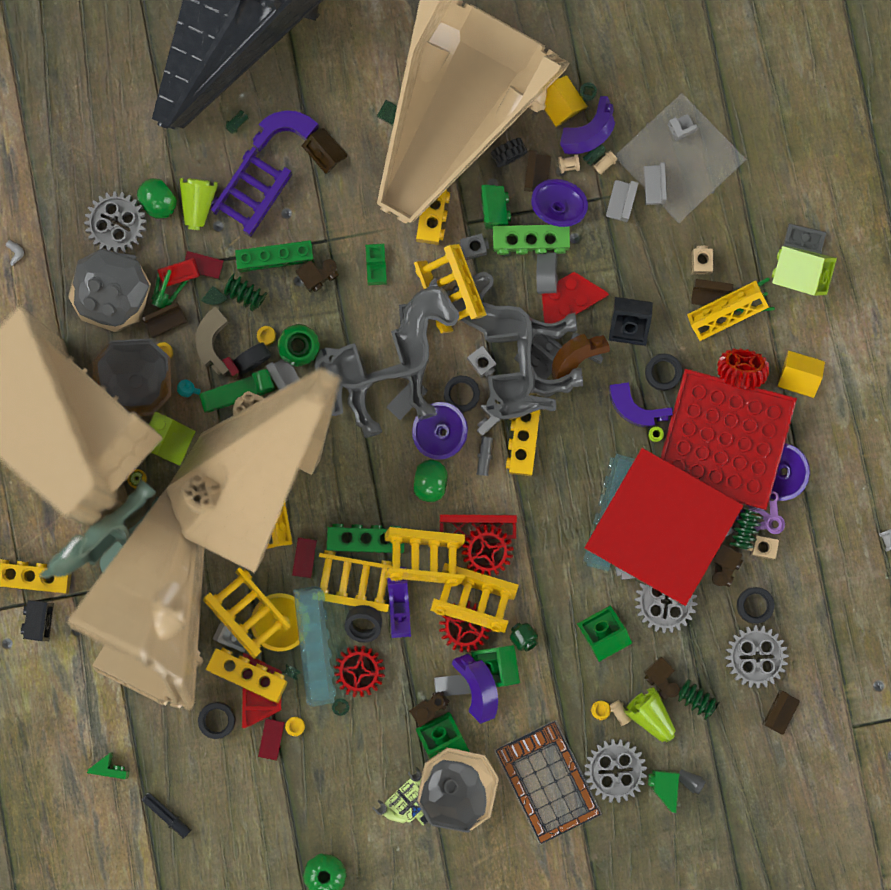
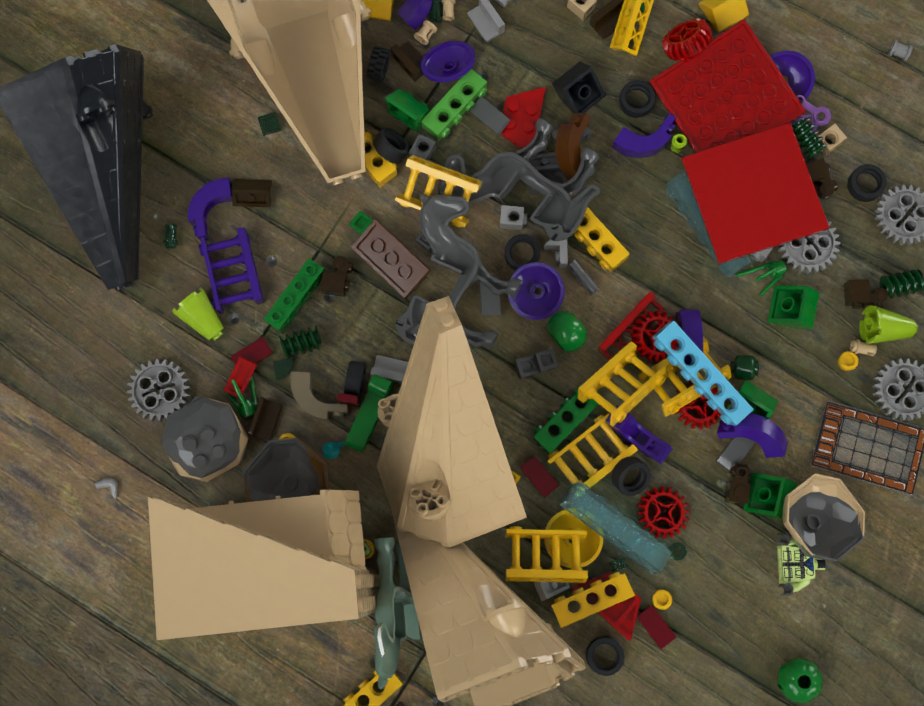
camera: 45 degrees left, 5 degrees down
green piece [137,178,177,219] -> none
lime slope [149,412,196,466] -> none
yellow tile [257,326,276,346] -> none
green piece [277,324,320,367] -> none
none -> reddish brown piece [351,219,431,298]
none -> black tyre [373,127,409,164]
none -> dark grey slope [514,349,559,379]
none -> medium azure brick [652,320,754,426]
none -> dark purple arch [675,309,703,365]
none -> green plant [736,260,787,296]

